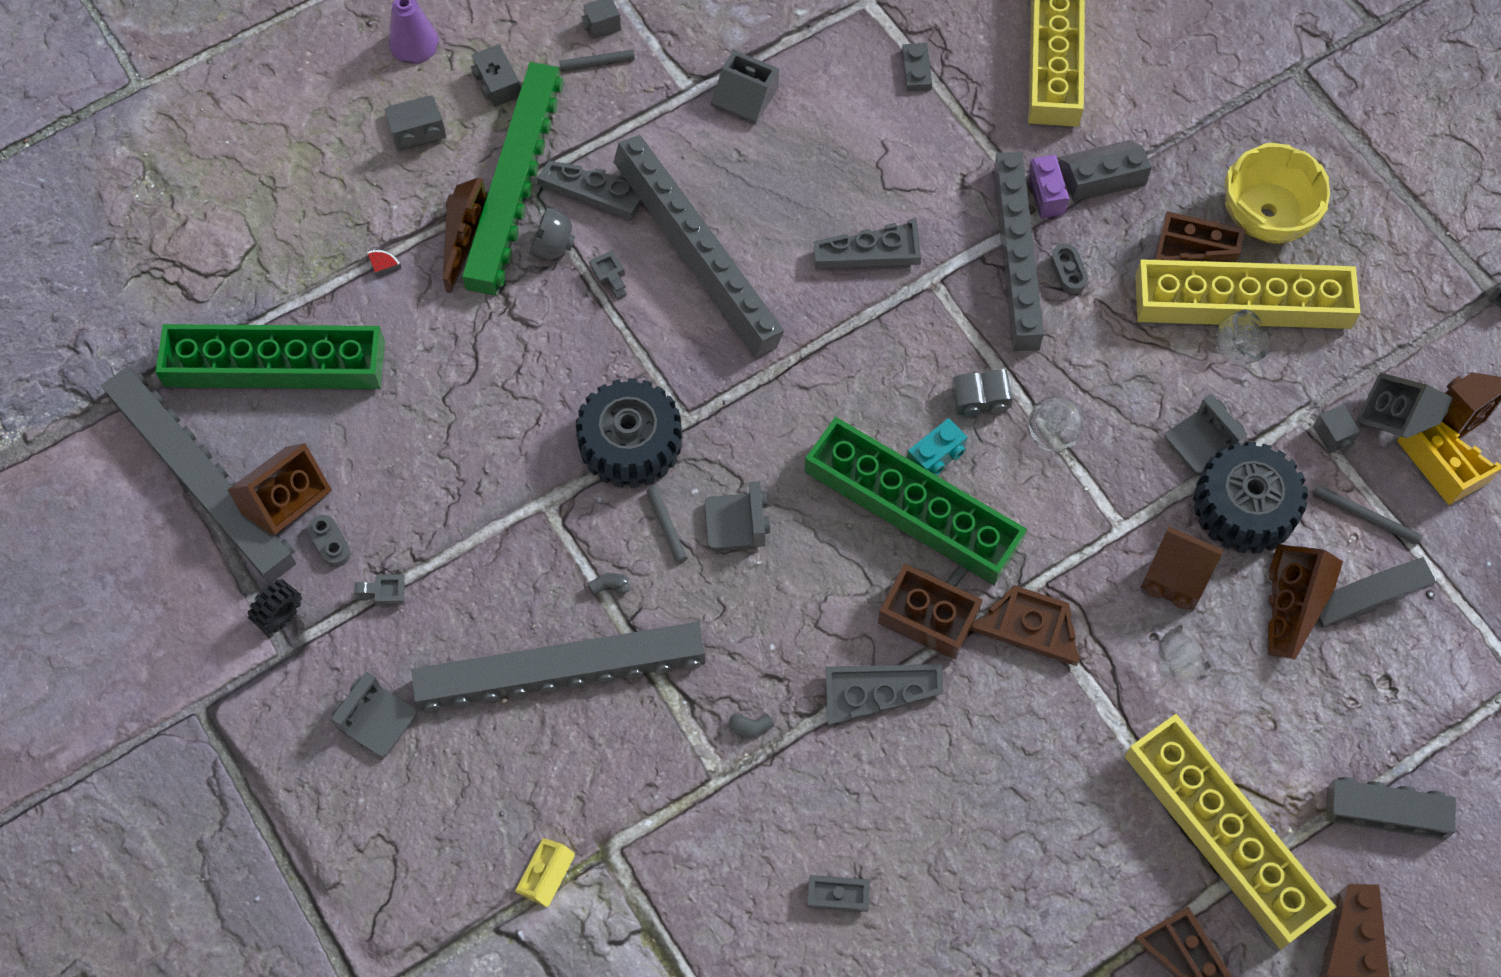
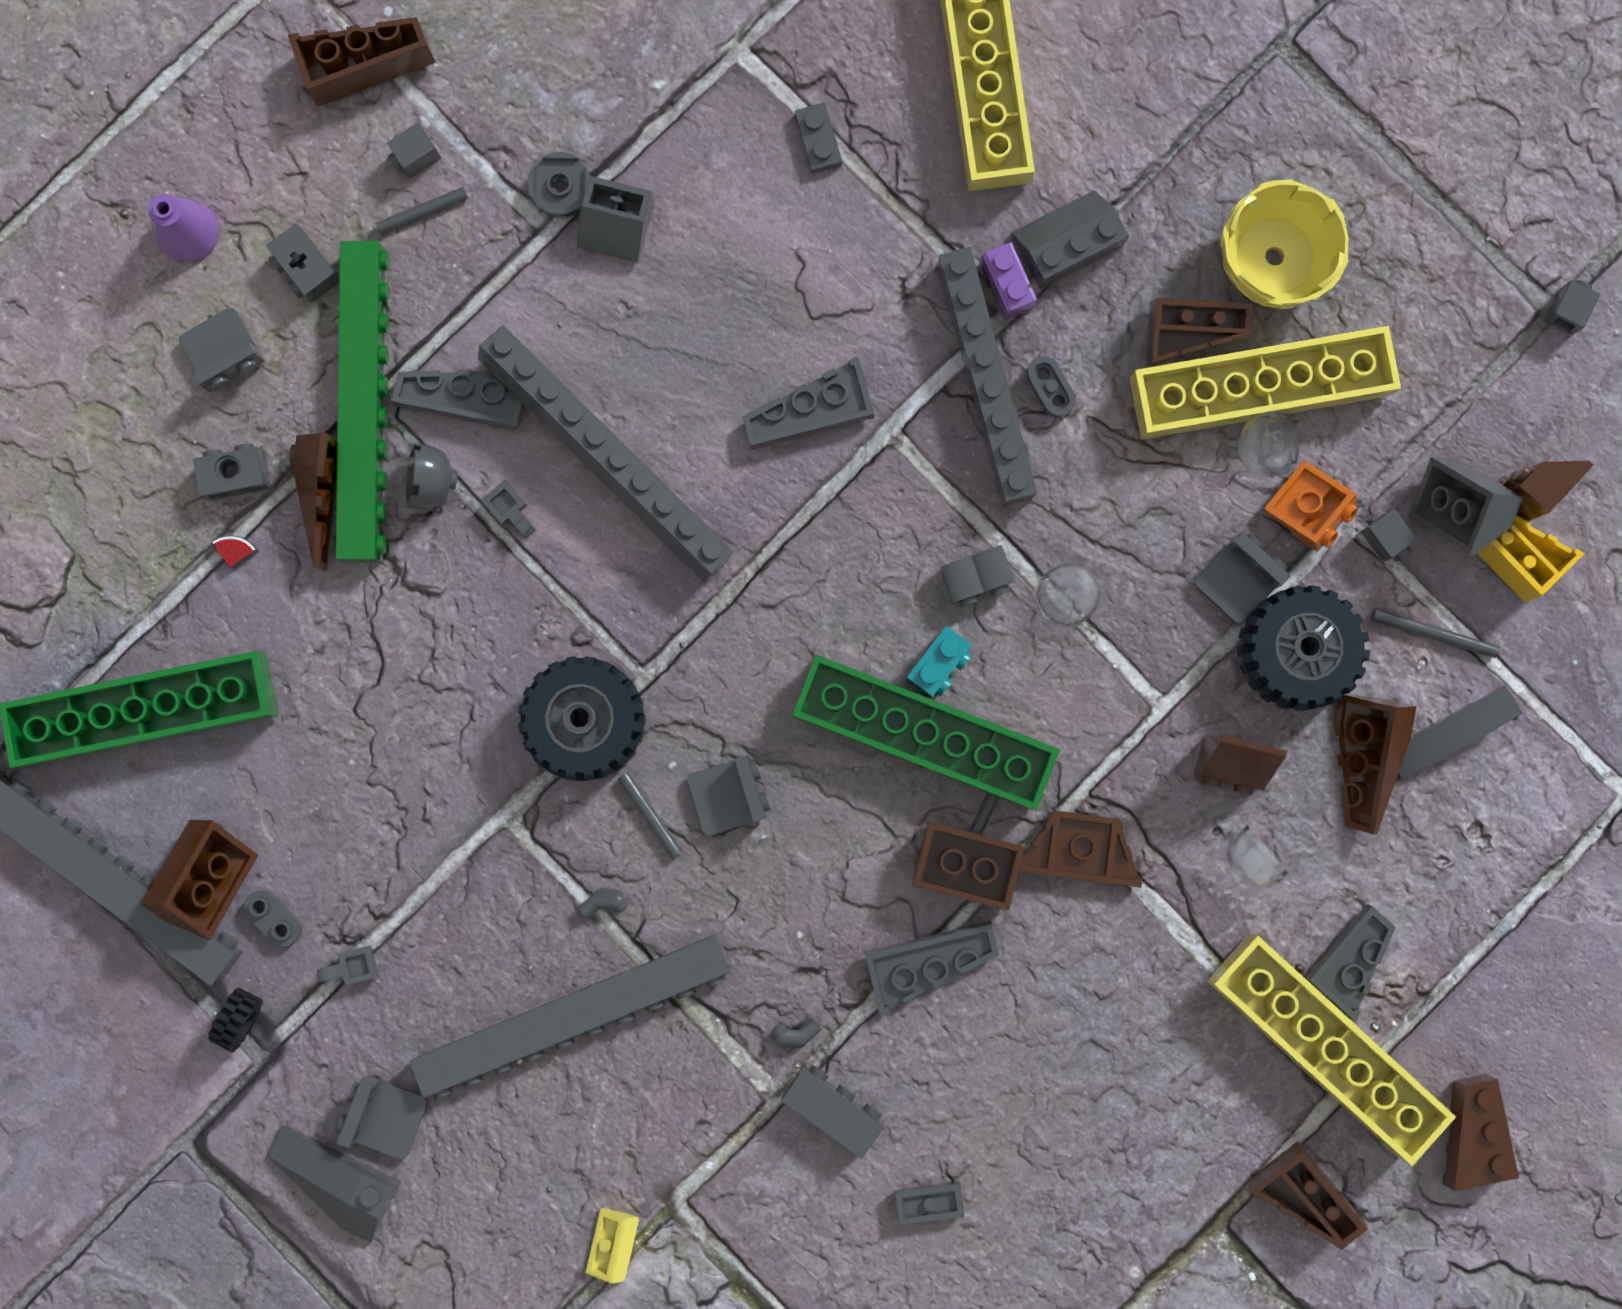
camera: 15 degrees left, 20 degrees up
dark grey brick [1326,777,1456,840] -> none
none -> dark grey brick [193,444,271,501]
none -> dark grey wedge [268,1125,401,1243]
none -> dark grey plate [528,152,590,218]
none -> dark grey brick [781,1065,885,1159]
none -> orange plate [1264,460,1358,552]
none -> dark grey wing [1305,904,1395,1022]

